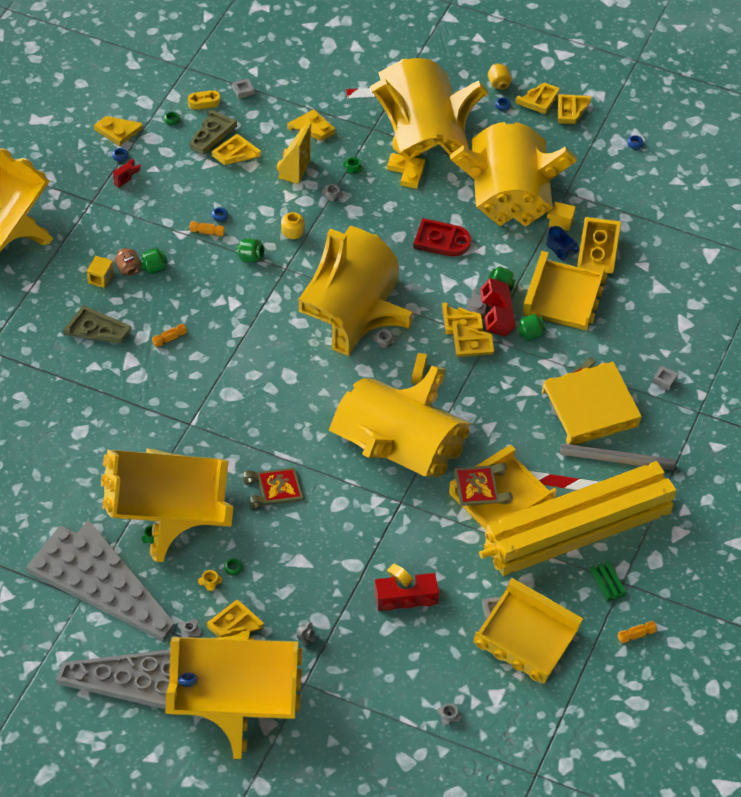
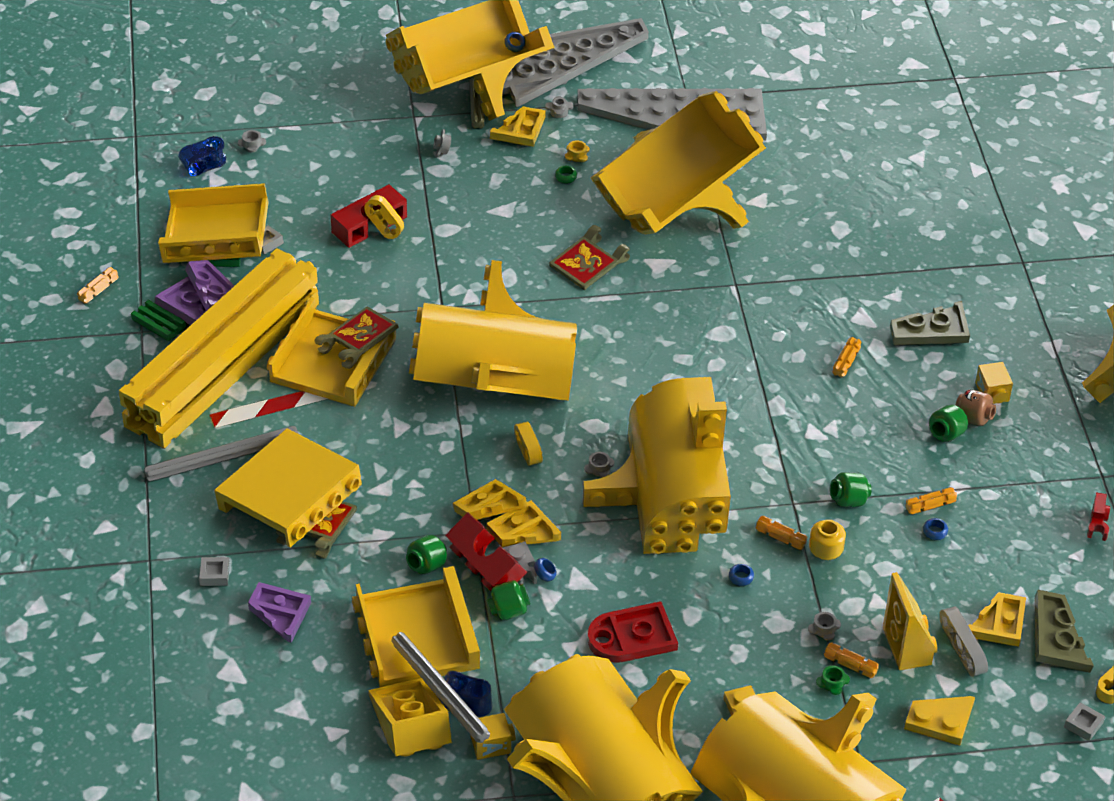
camera: 150 degrees right, 5 degrees down
none -> medium lavender wing [155,276,206,325]
none -> clear blue piece [178,136,227,176]
none -> medium lavender wing [185,260,234,311]
none -> medium lavender wing [248,582,311,643]
none -> light grey axle [391,632,490,743]
none -> blue piece [534,558,557,582]
none -> light orange axle [756,516,807,550]
none -> light orange axle [824,642,879,678]
none -> light grey beam [939,606,988,677]

